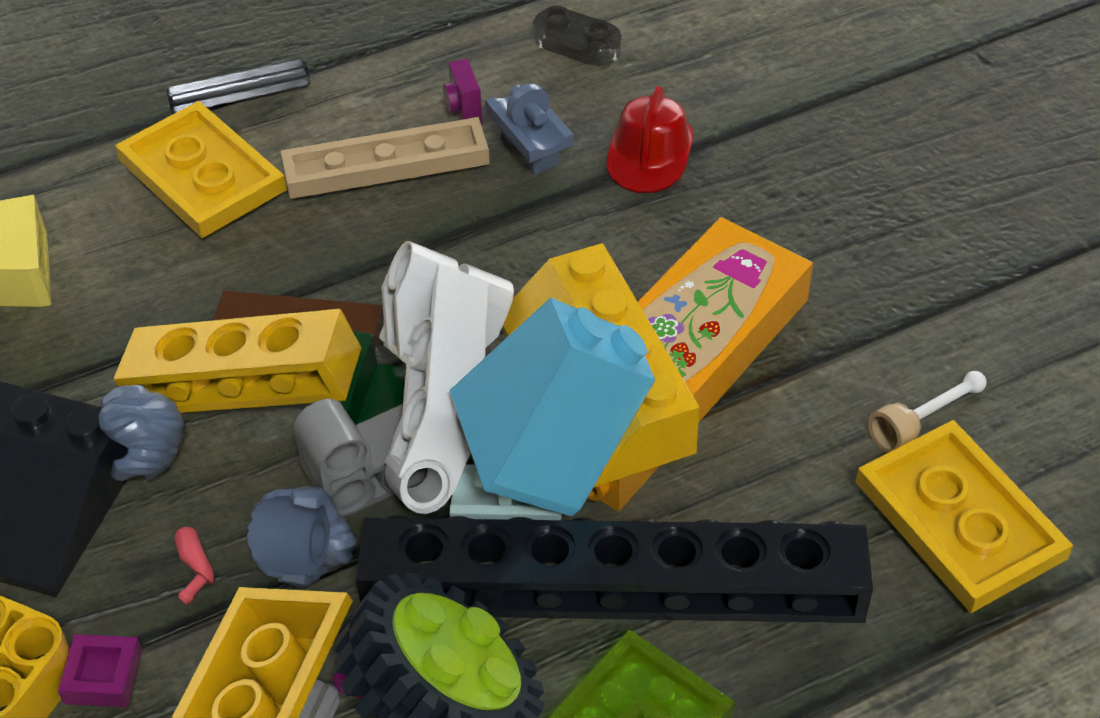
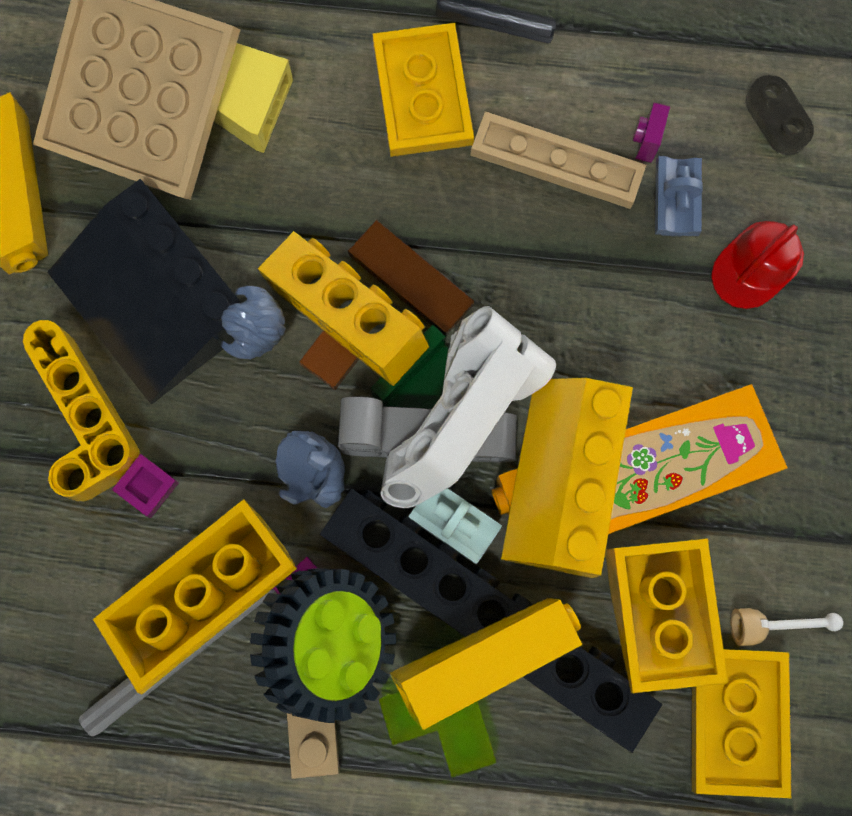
camera: 30 degrees right, 30 degrees up
coral piece [174,527,214,605] -> none
medium azure slope [449,298,655,516] -> none
none -> dark orange tile [299,331,359,390]
none -> yellow slope [390,598,582,730]
none -> yellow slope [605,539,728,693]

